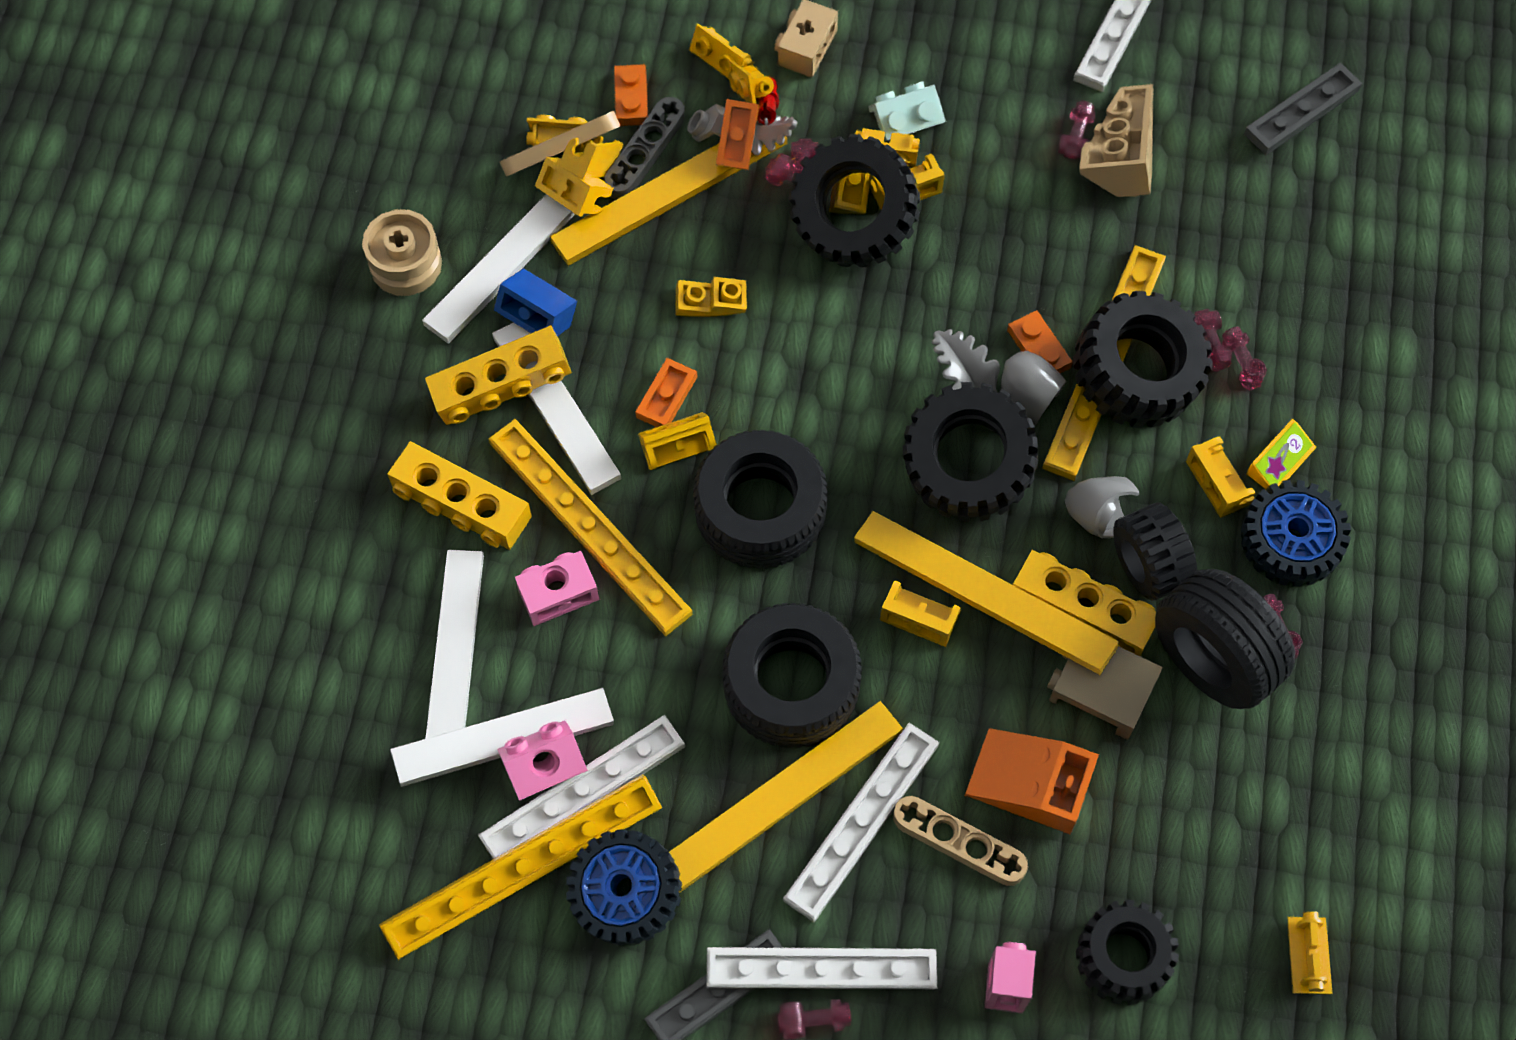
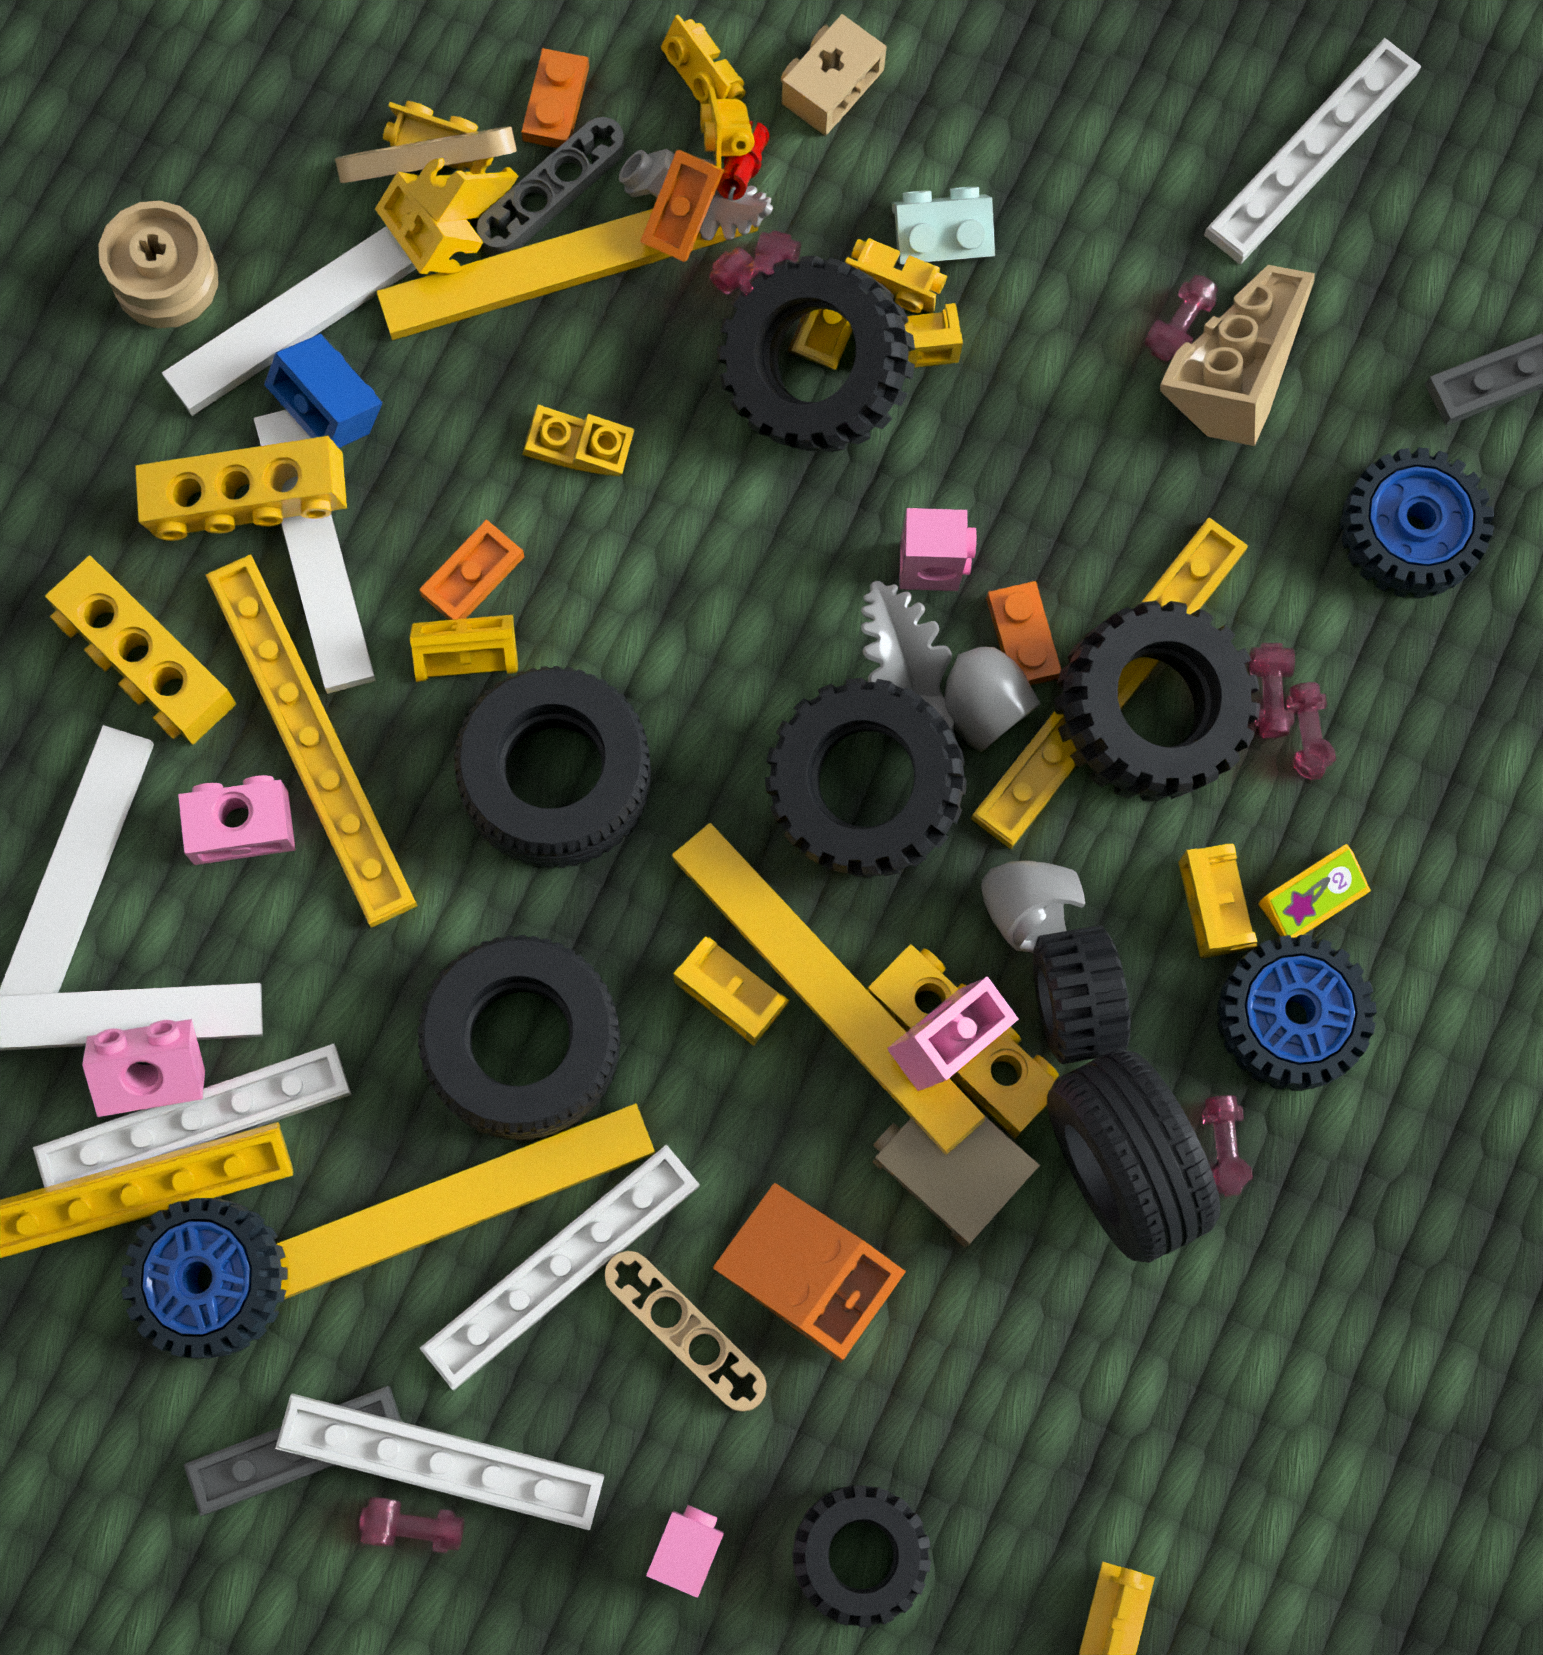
camera: 10 degrees right, 10 degrees up
none -> bright pink brick [887,976,1019,1091]
none -> bright pink brick [899,508,976,591]
none -> wheel [1340,447,1494,598]

